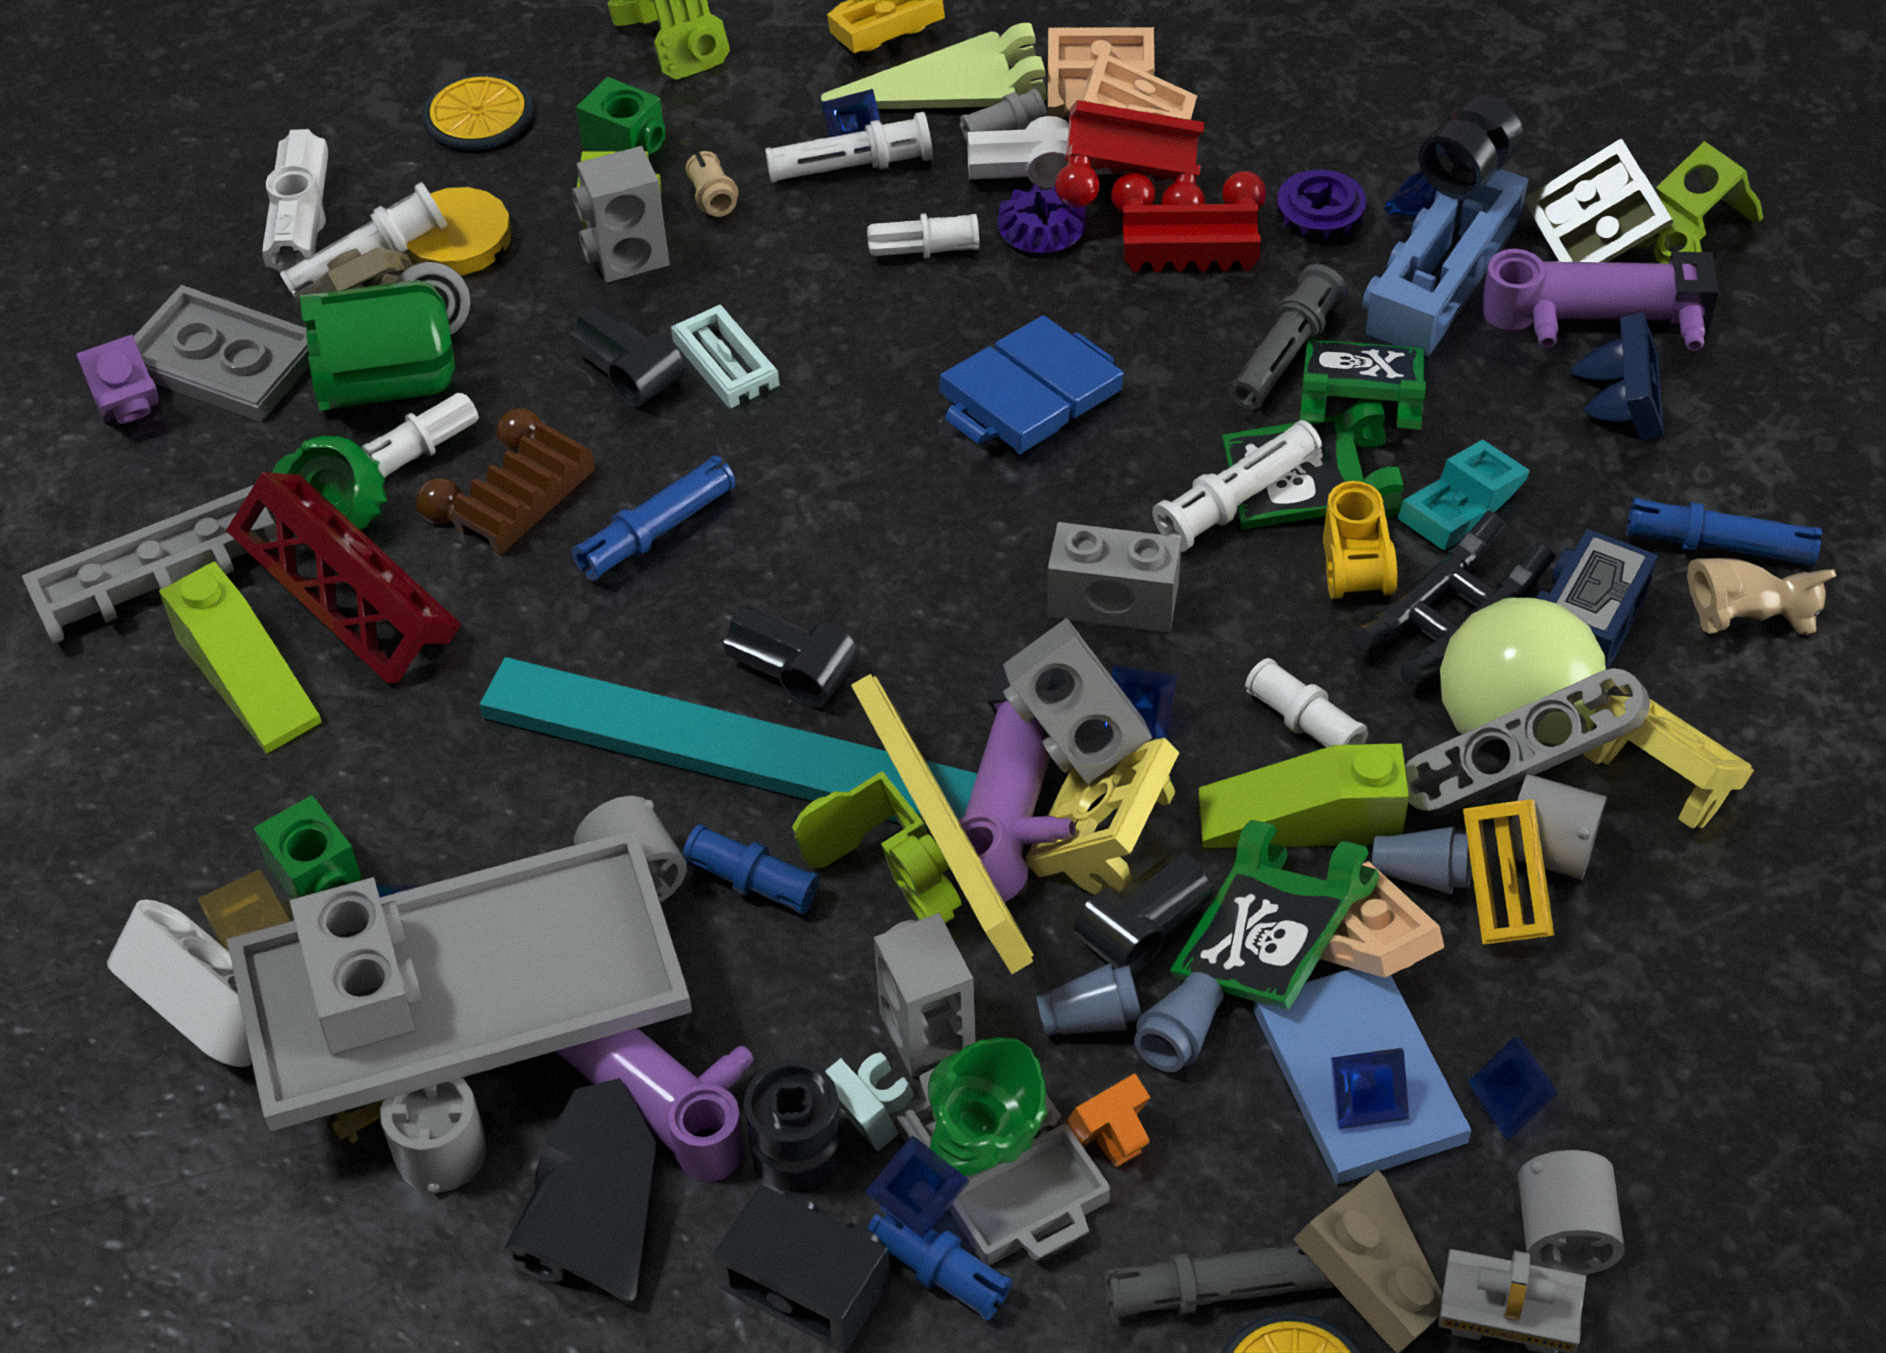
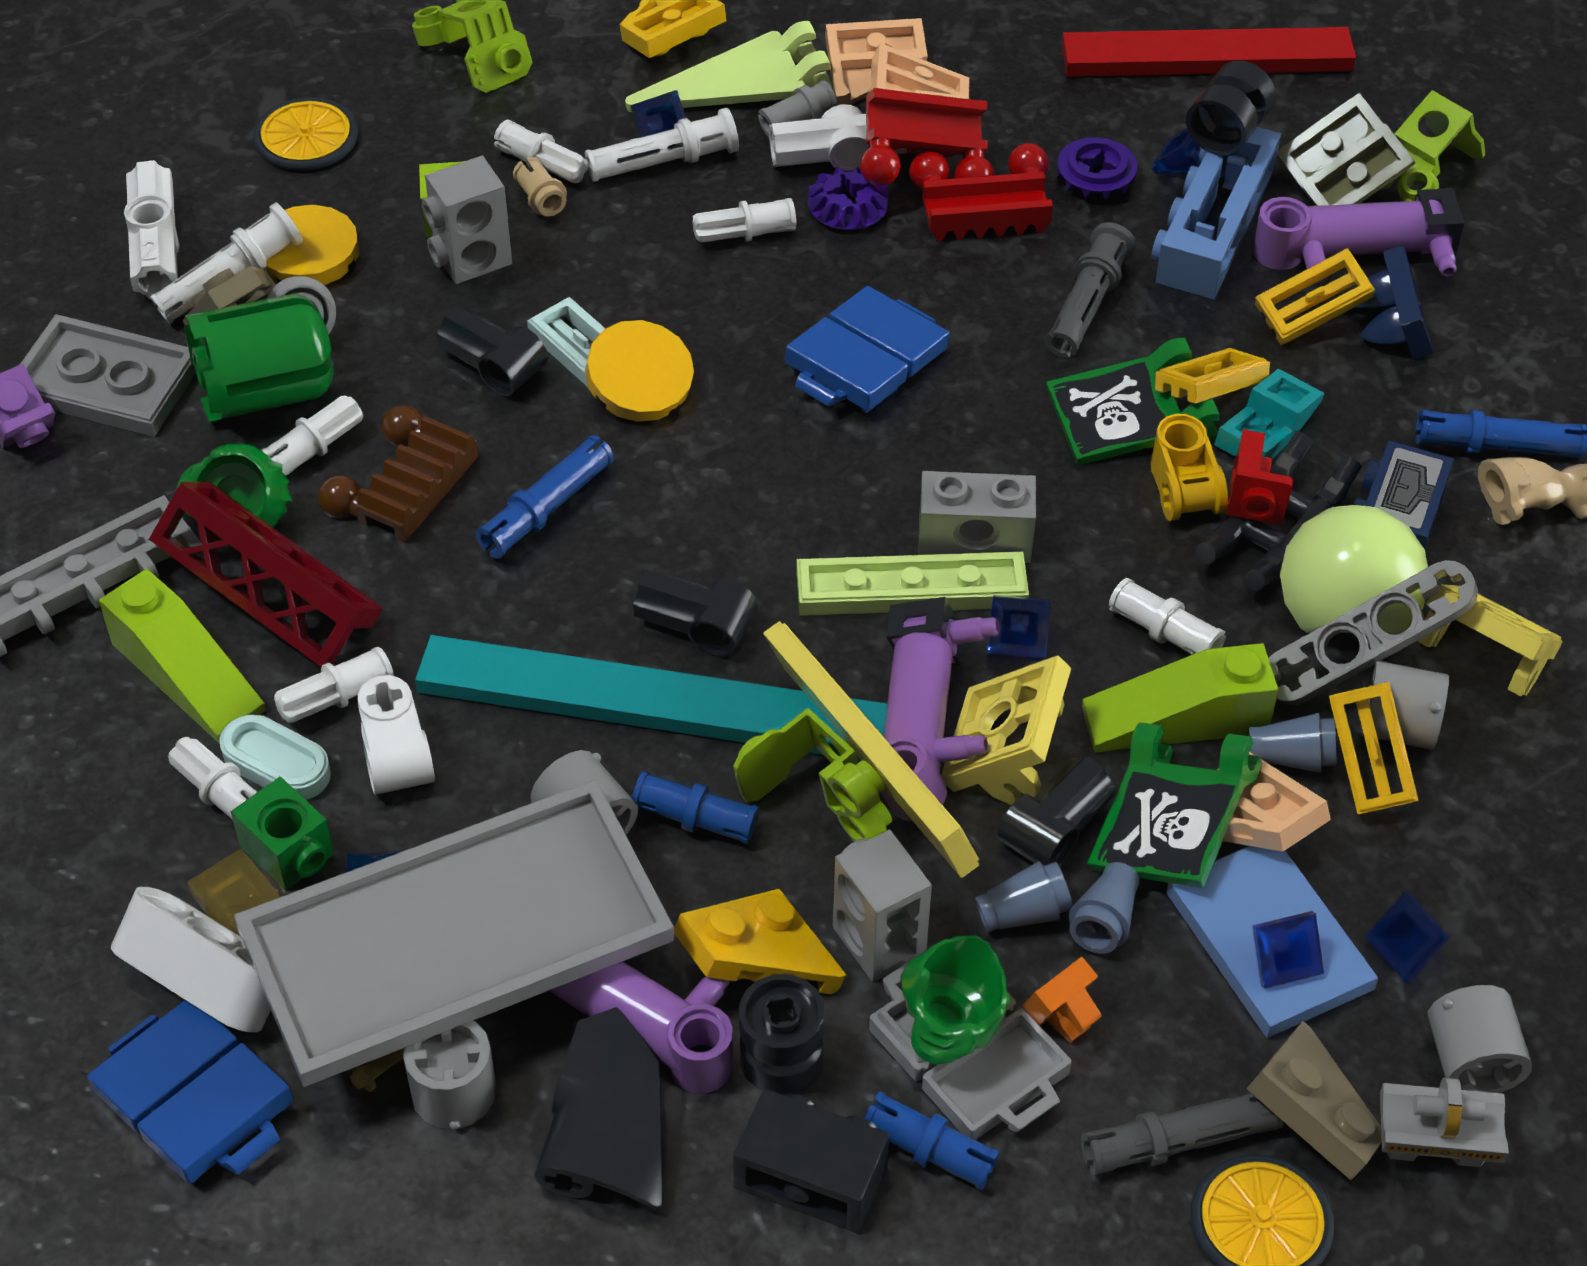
camera: 10 degrees left, 0 degrees up
light grey brick [289,877,422,1055] -> none
green brick [576,77,665,156] -> none
light aqua tile [825,1052,914,1152] -> none
clear blue slope [865,1135,970,1239] -> none
light grey brick [1003,618,1152,784] -> none
white pin [1152,420,1322,552] -> none
flag [1300,339,1426,430] -> none
none -> blue piece [87,1000,294,1184]
none -> white axle [168,737,257,821]
none -> light aqua tile [220,715,331,800]
none -> white axle [274,647,394,723]
none -> white piece [358,675,435,795]
none -> white axle [494,120,588,183]
none -> yellow tile [585,320,694,422]
none -> yellow wing [674,889,846,994]
none -> yellowish green tile [796,551,1029,616]
none -> red tile [1062,27,1356,77]
none -> yellow tile [1155,348,1270,404]
none -> red bracket [1226,429,1293,525]
none -> yellow tile [1255,248,1375,346]

